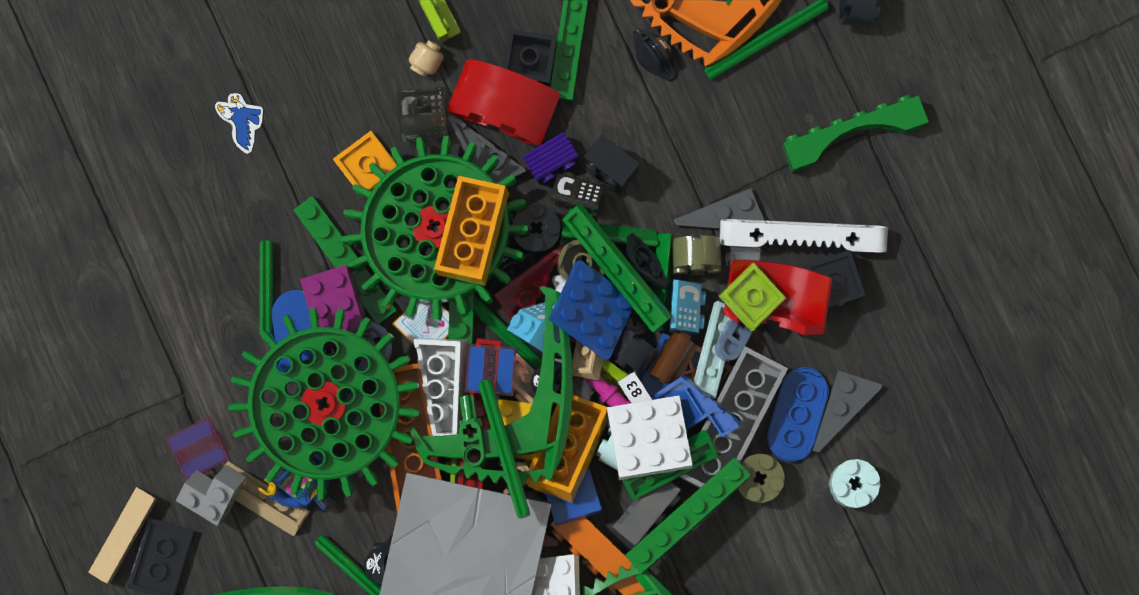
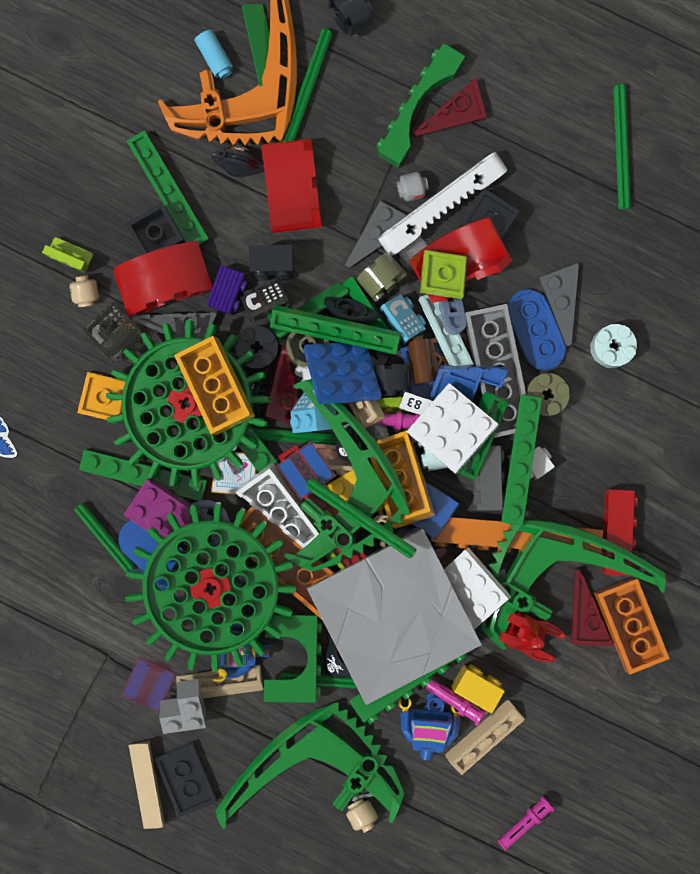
camera: 40 degrees left, 5 degrees up
none -> red panel [261,139,322,233]
none -> green arch [264,615,322,703]
none -> light grey head [397,172,429,202]
none -> dark red wing [414,78,487,138]
none -> white brick [530,446,555,479]
none -> green axle [614,84,631,210]

